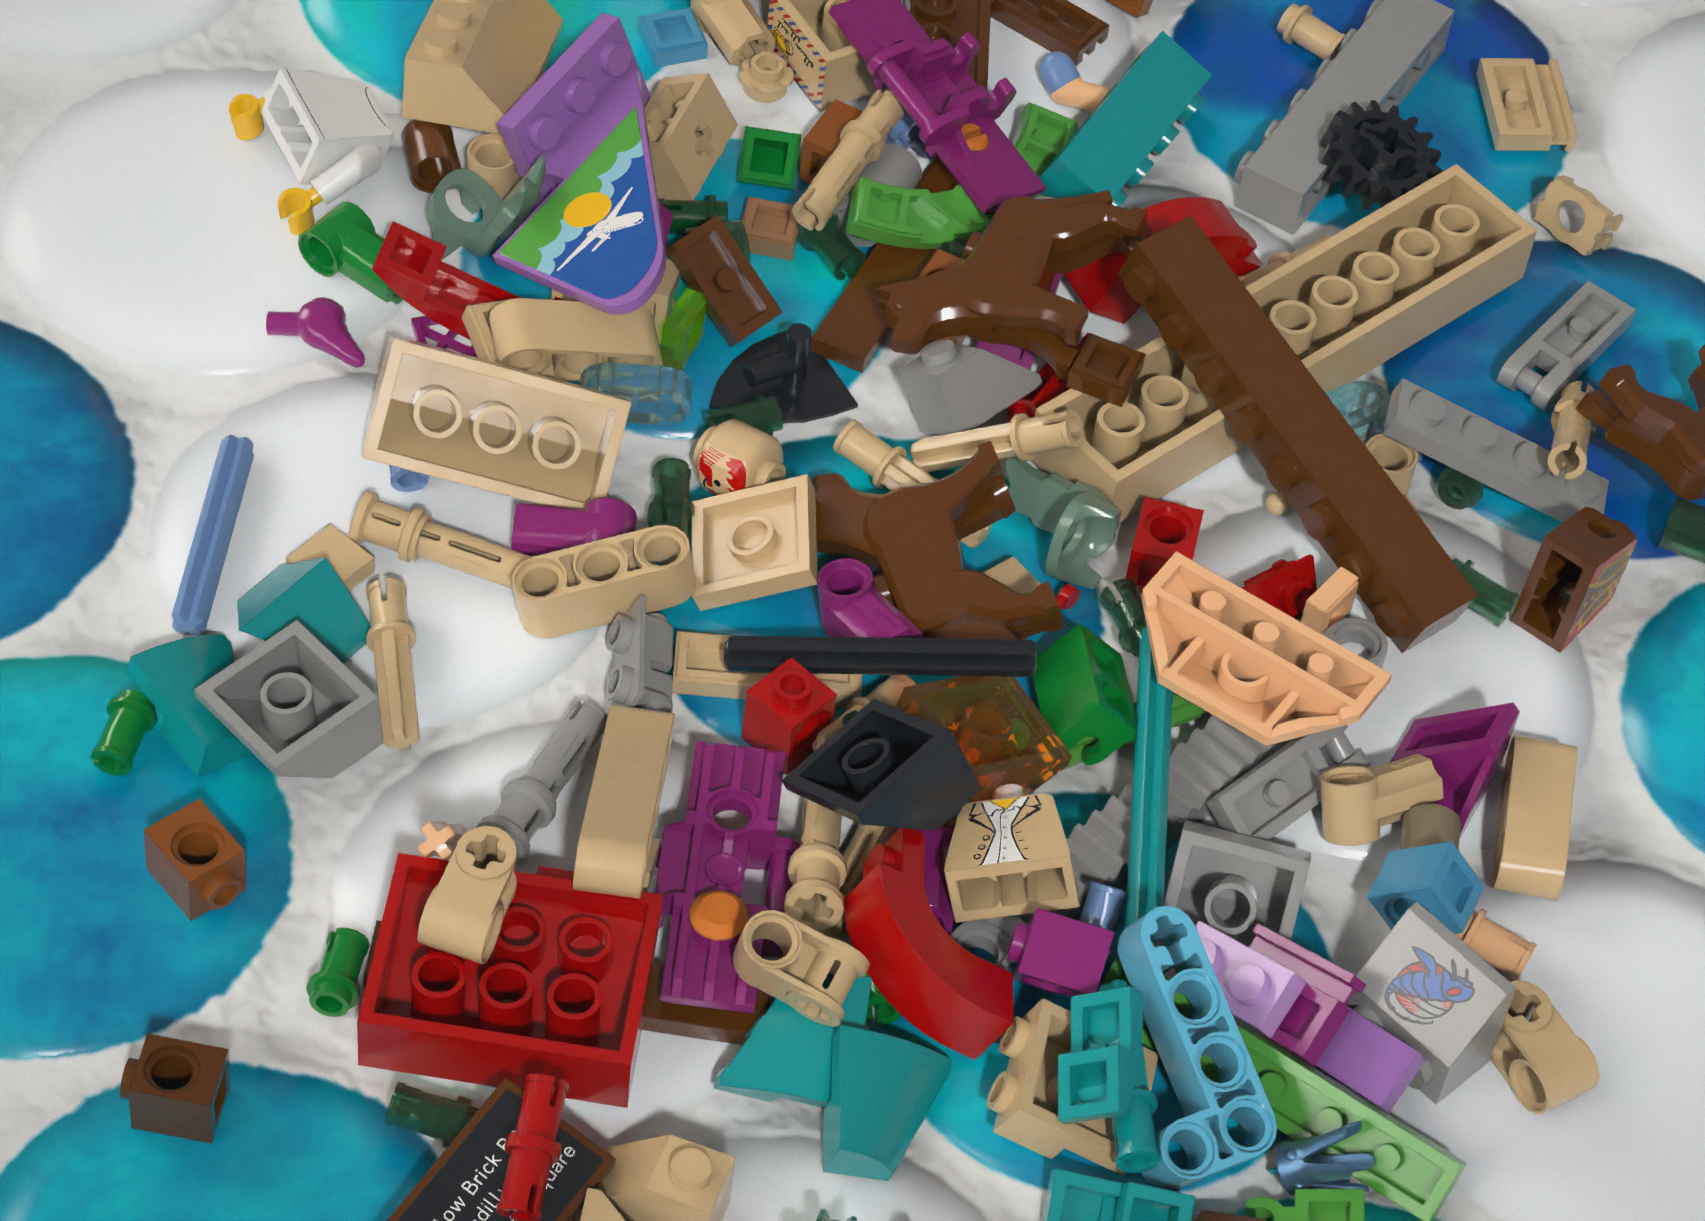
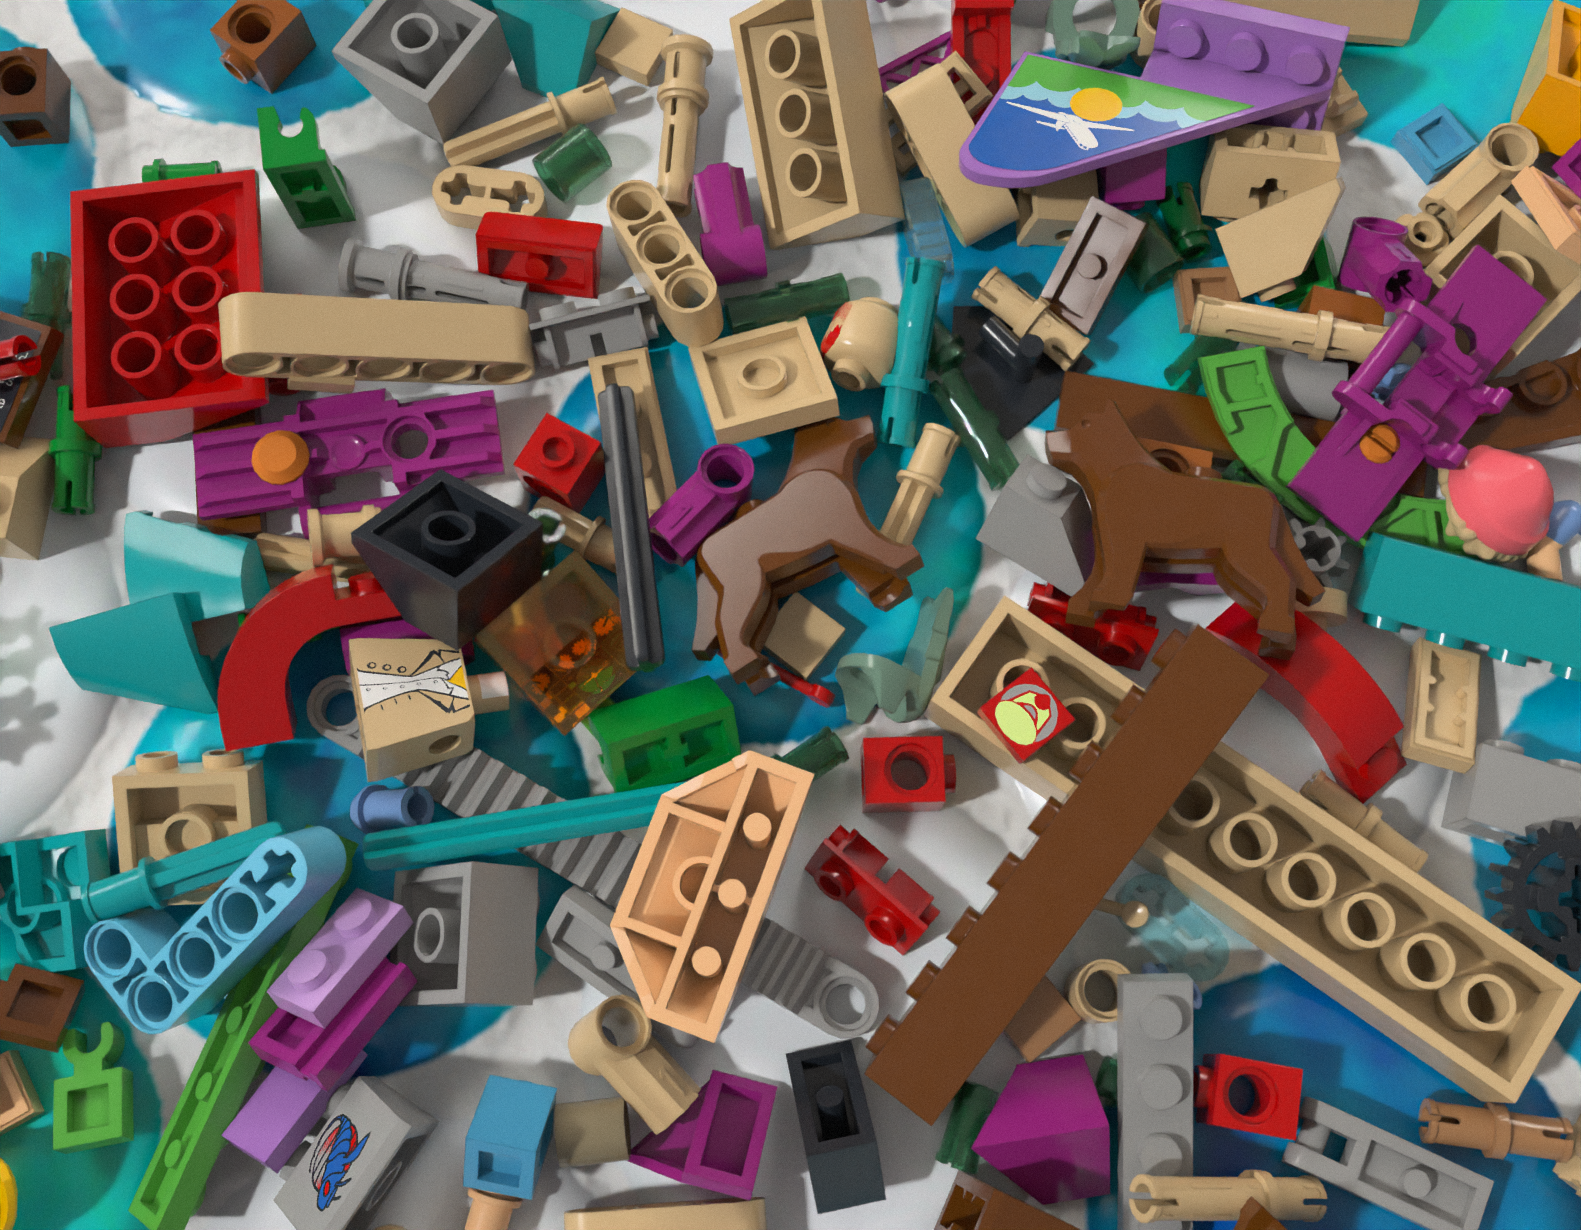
camera: 80 degrees right, 25 degrees up
light nougat axle [417,821,467,860] -> none
tan piece [417,825,517,964] -> none
clear neon green tile [661,288,707,373] -> none
tan piece [733,910,870,1027] -> none
tan axle [910,409,1084,473] -> none
magenta brick [1006,908,1114,998] -> none
teal slope [1058,986,1143,1124] -> none
reddish brown tile [1066,333,1146,407] -> none
flat silver piece [1269,1121,1376,1195] -> none
light nougat tile [1301,566,1359,634] -> none
none -> green pin [48,385,102,516]
none -> green hinge [257,106,356,229]
none -> tan beam [432,165,548,229]
none -> red slope [475,211,603,299]
none -> clear green beam [532,123,612,203]
none -> black slope [786,1040,886,1214]
none -> teal pin [876,257,946,449]
none -> clear green pin [929,367,1020,491]
none -> tan pin [971,266,1091,371]
none -> magenta slope [971,1054,1110,1205]
none -> tile [977,667,1075,764]
none -> red brick [1193,1054,1303,1141]
none -> tan slope [1215,176,1346,302]
none -> magenta piece [1337,216,1433,313]
none -> tan plate [1401,637,1482,774]
none -> medium nougat pin [1418,1098,1574,1163]
none -> coral hair [1438,445,1554,564]

